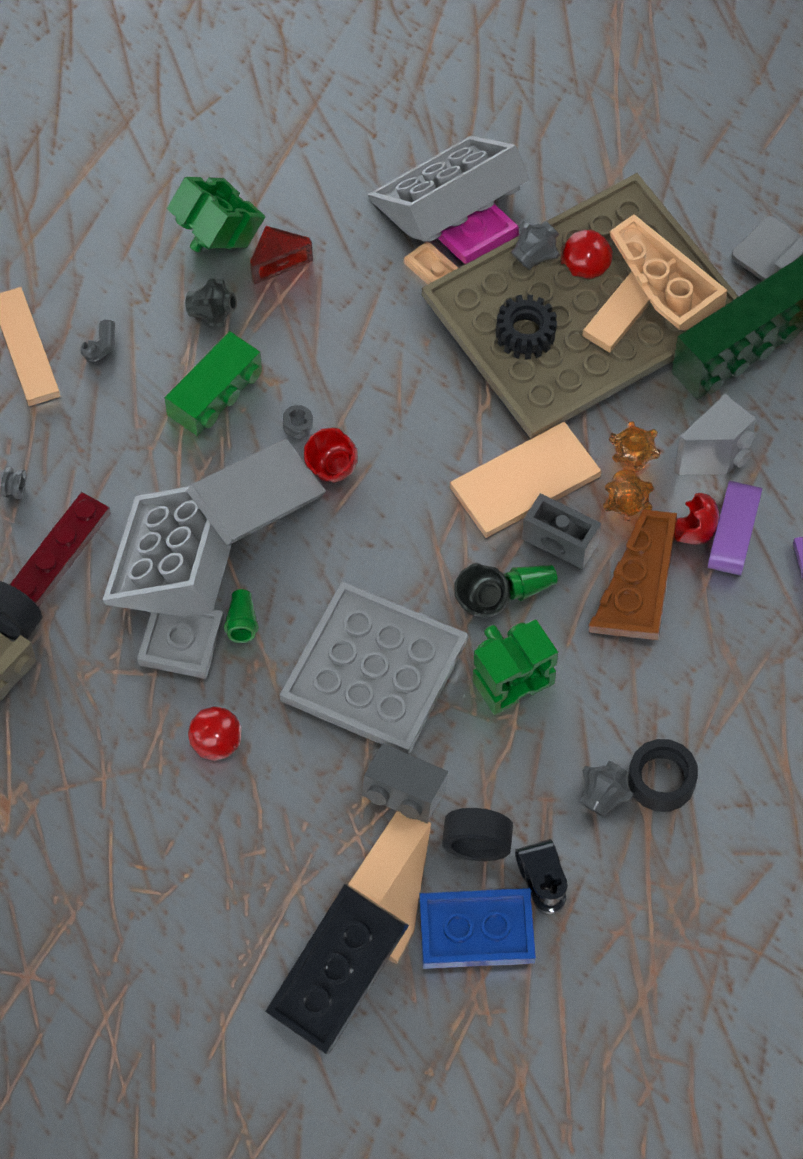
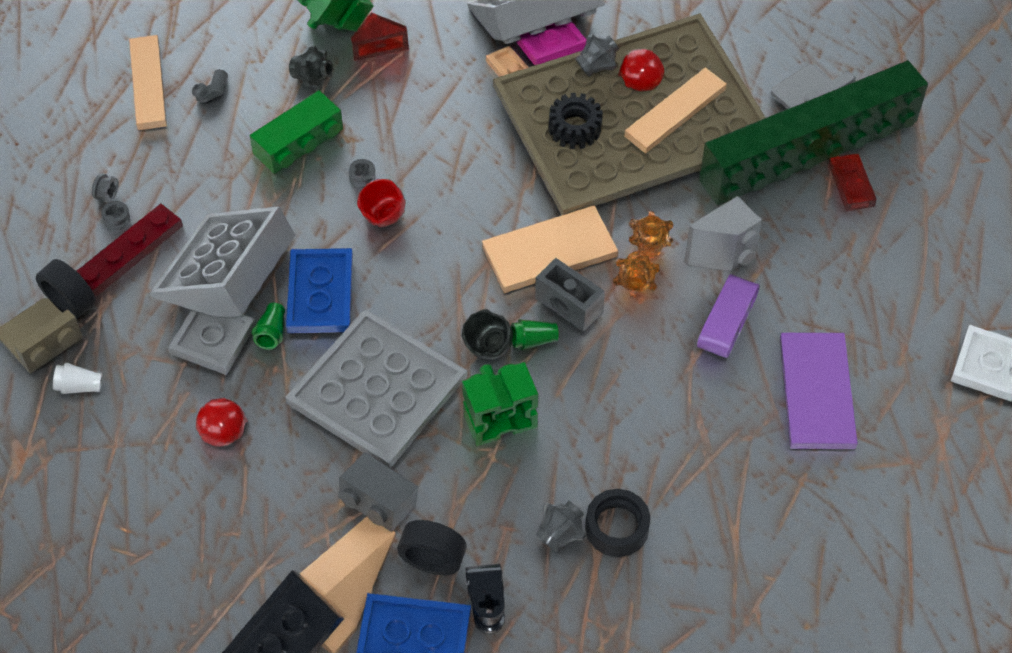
camera: 10 degrees right, 5 degrees down
light grey tile [186,438,326,546] -> none
dark orange wing [588,510,677,640] -> none
light nougat wedge [610,214,727,331] -> none
red hair [675,493,720,545] -> none
none -> white cone [53,362,103,394]
none -> dark grey bush [101,201,130,231]
none -> blue plate [286,248,353,333]

